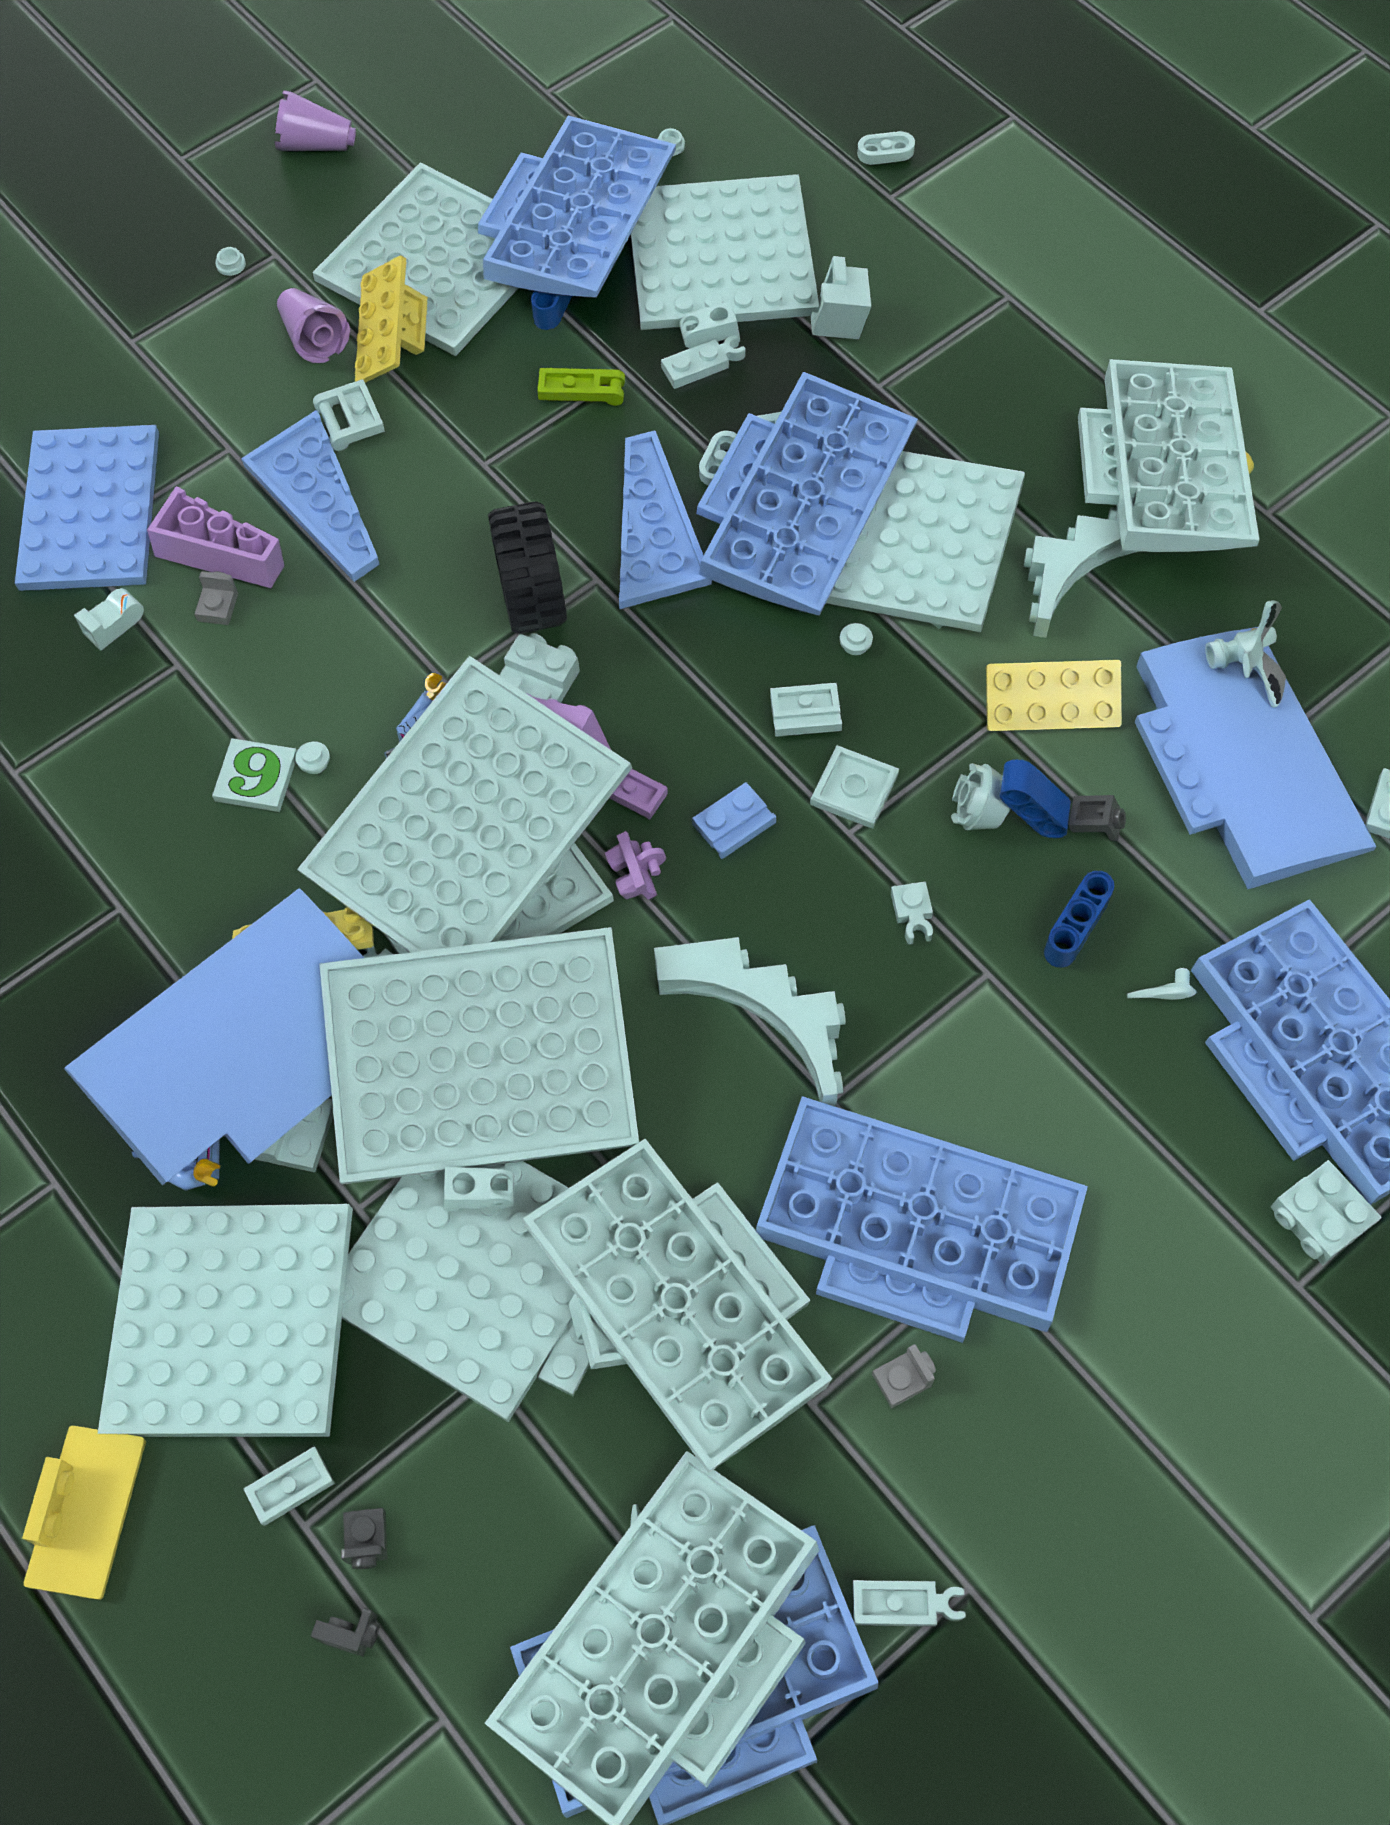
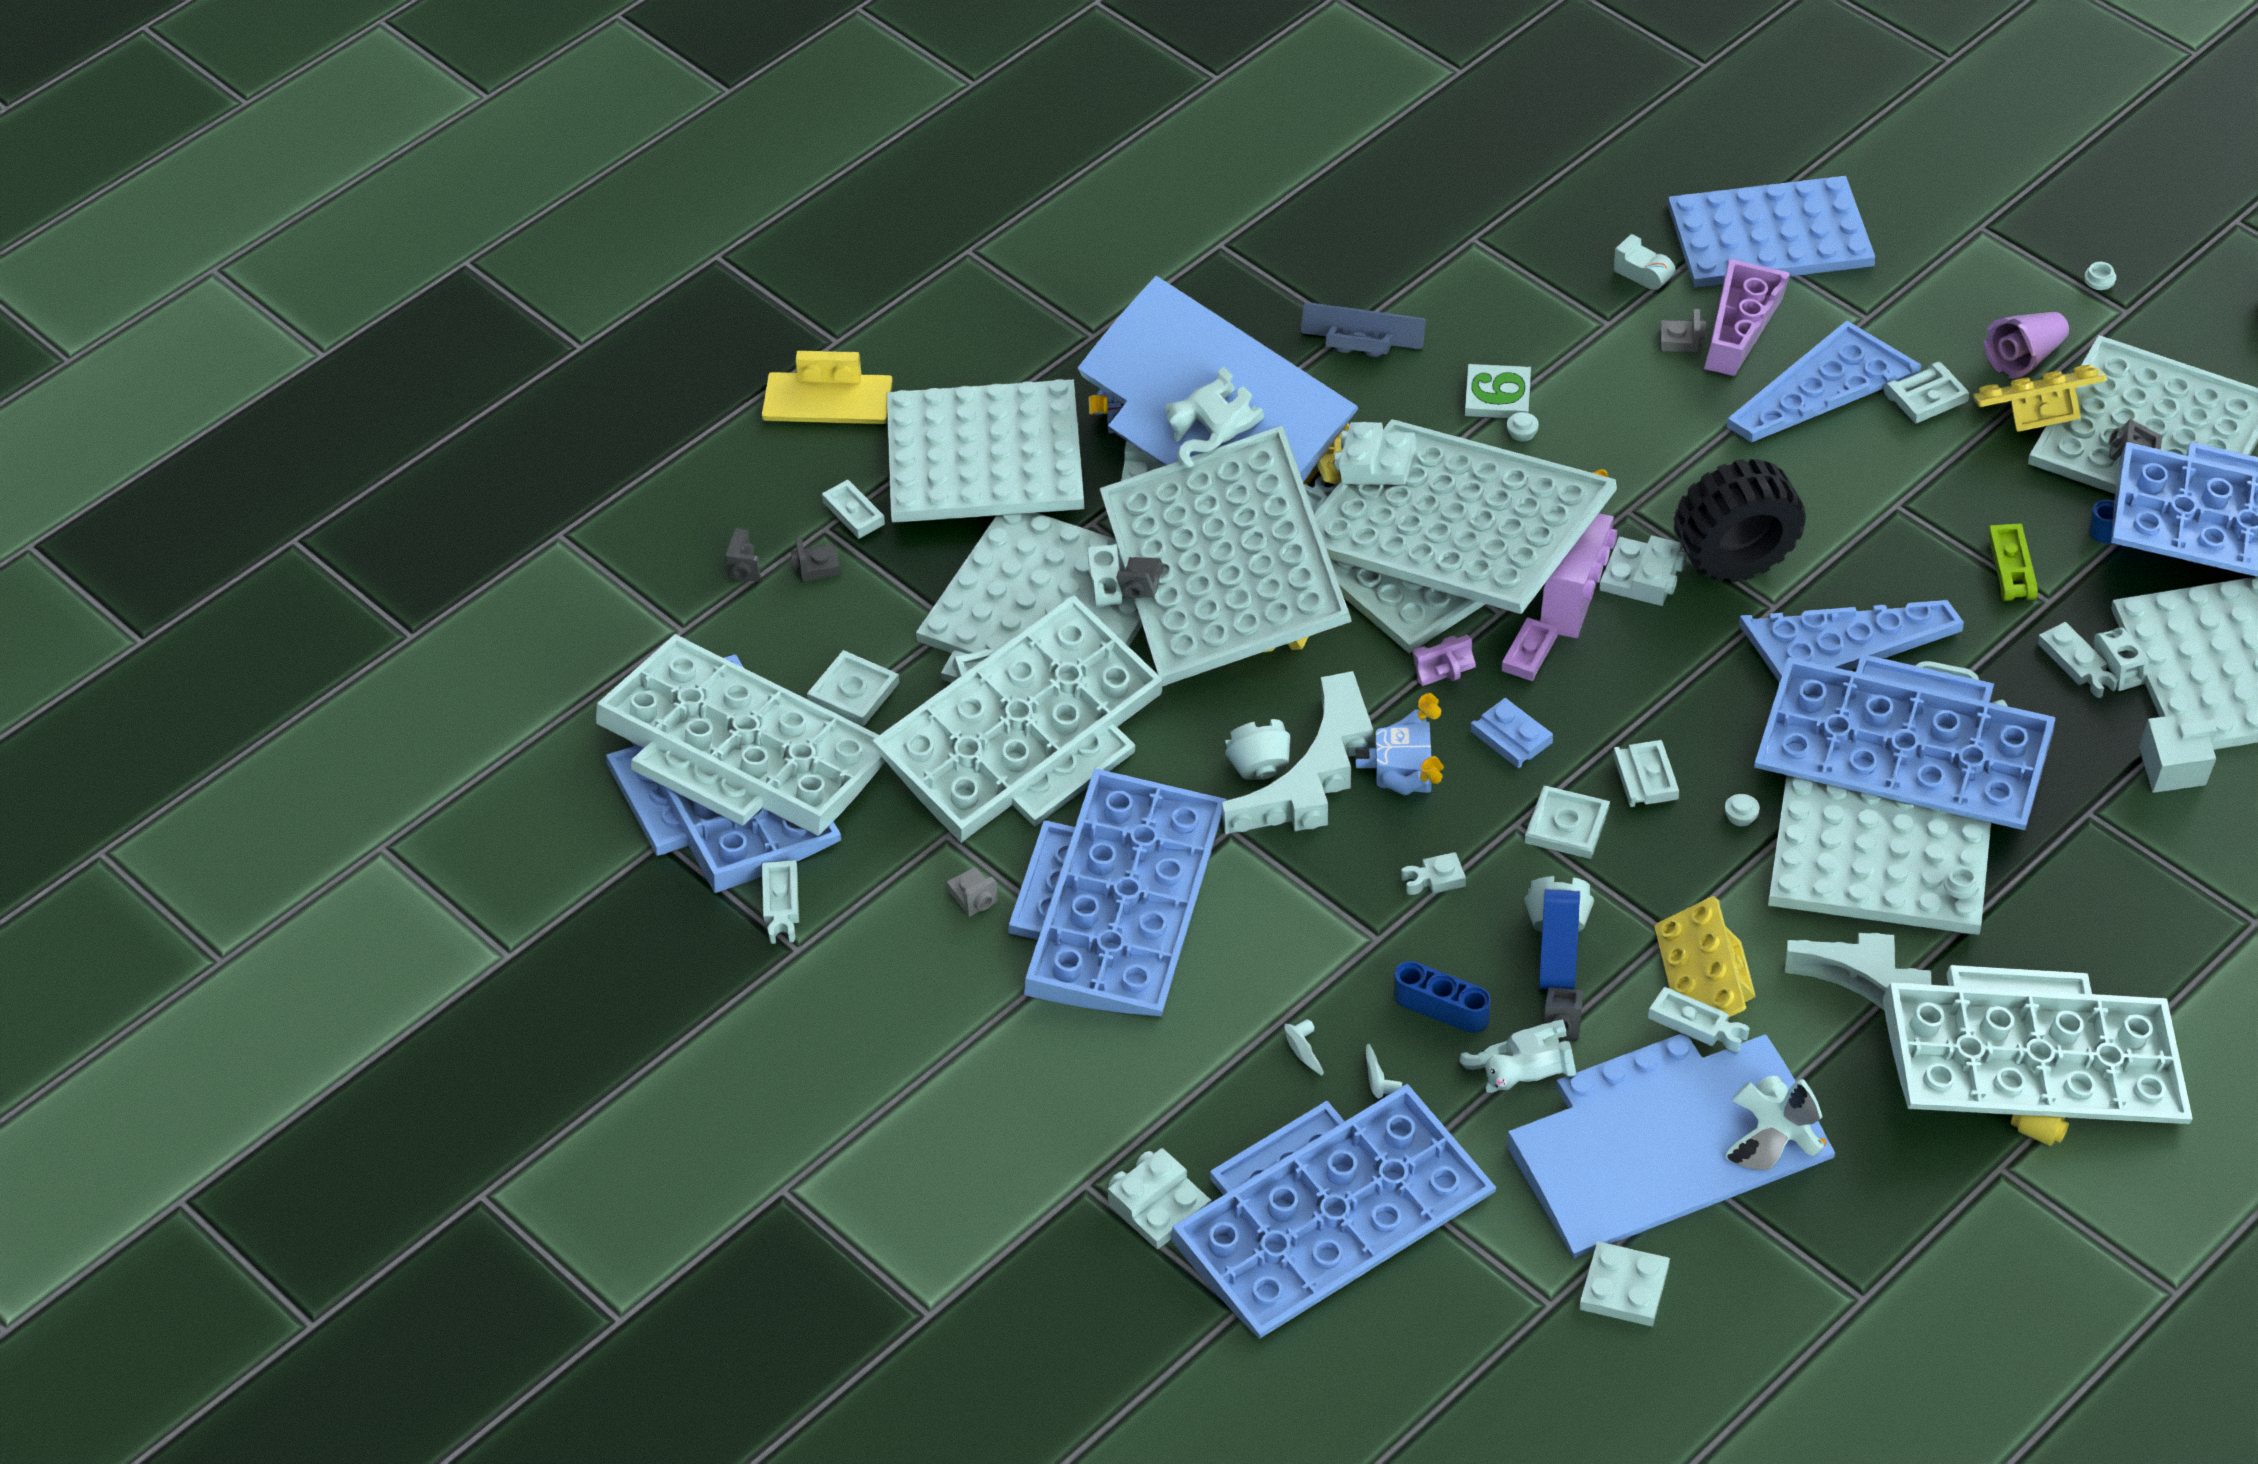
camera: 85 degrees right, 15 degrees down
none -> light aqua plate [807,650,900,726]
none -> dark grey bracket [1116,557,1163,598]
none -> light aqua animal [1164,367,1264,468]
none -> light aqua cone [1225,719,1290,780]
none -> light aqua bar [1284,1019,1324,1076]
none -> sand blue bracket [1301,302,1426,357]
none -> light aqua plate [1335,422,1417,485]
none -> light blue torso [1356,693,1444,795]
none -> light aqua animal [1460,1019,1577,1093]
none -> light aqua plate [1648,987,1750,1052]
none -> light aqua plate [1943,866,1979,899]
none -> dark grey bracket [2108,419,2163,461]

